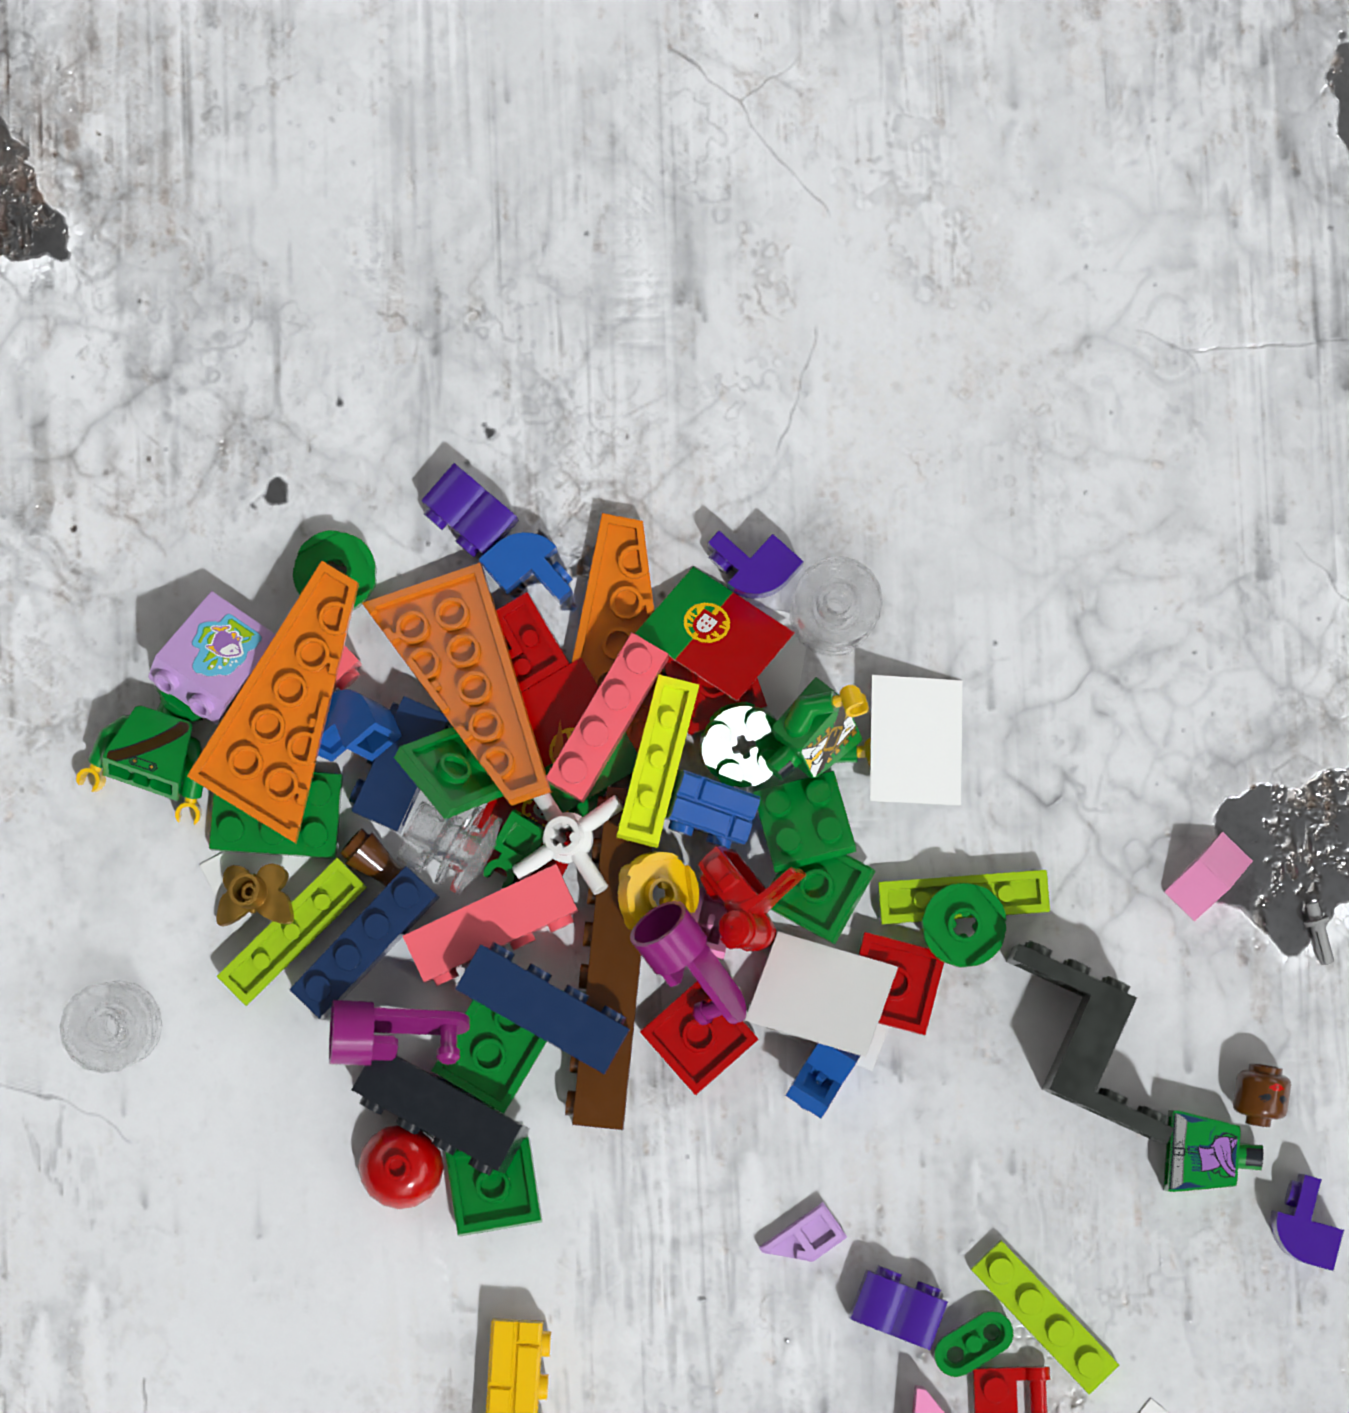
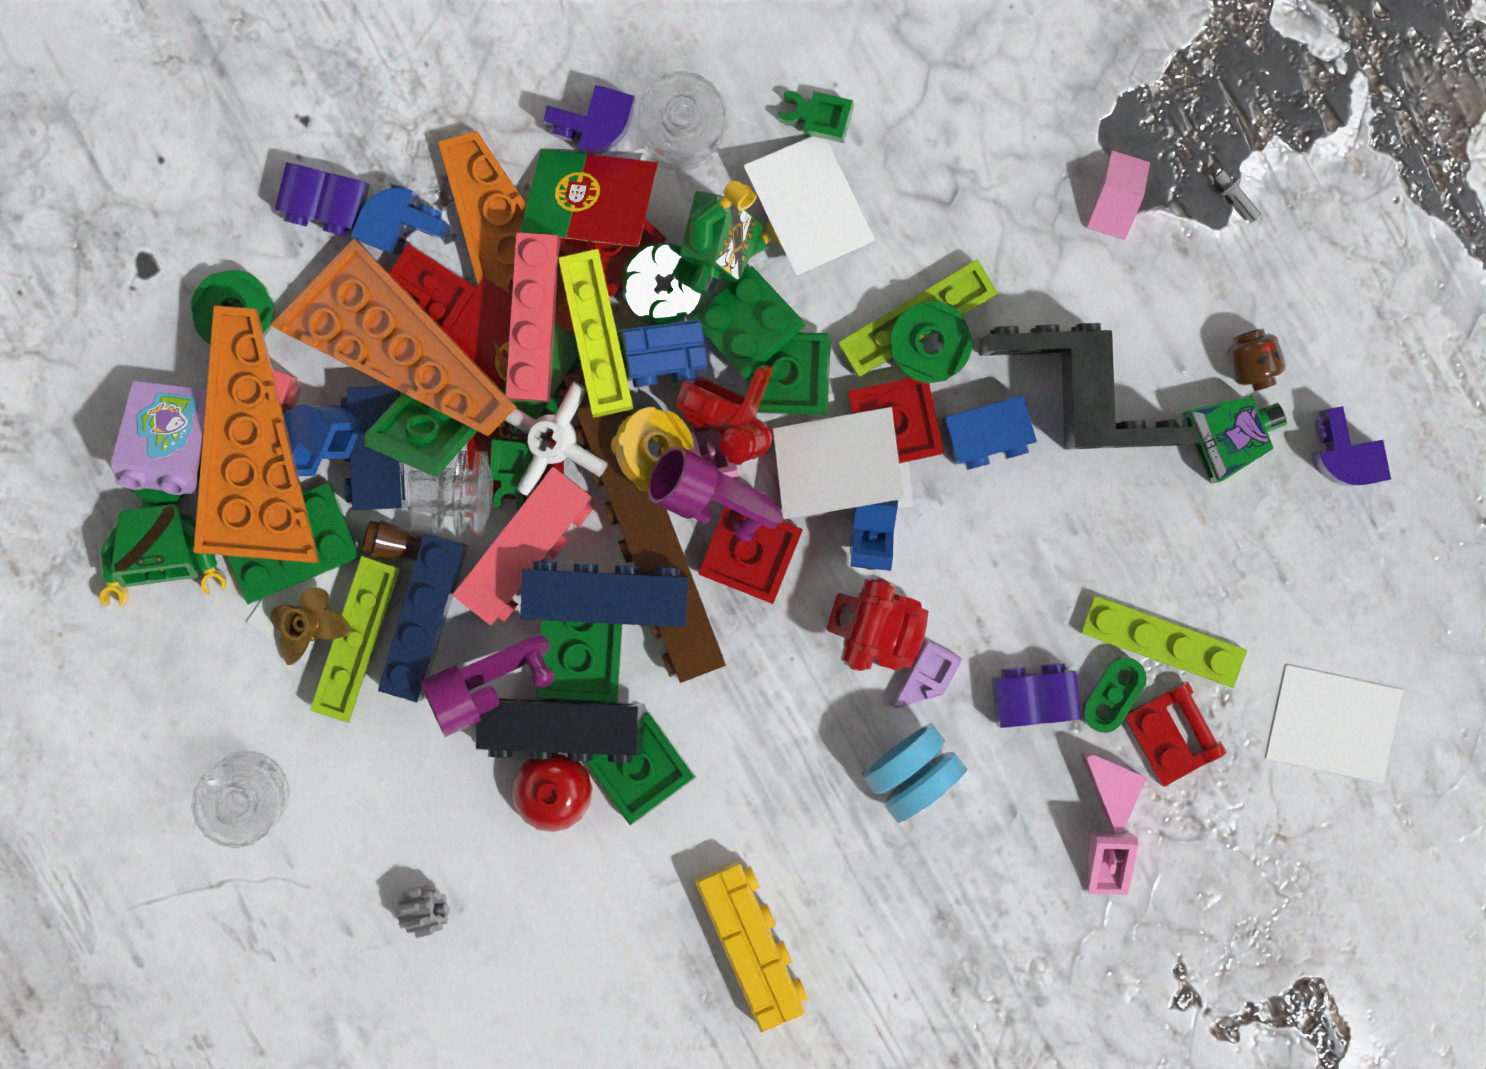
camera: 25 degrees left, 5 degrees up
none -> light grey gear [395,884,450,938]
none -> green plate [778,91,854,143]
none -> red piece [826,578,929,671]
none -> medium azure wheel [862,723,968,823]
none -> blue brick [942,395,1037,470]

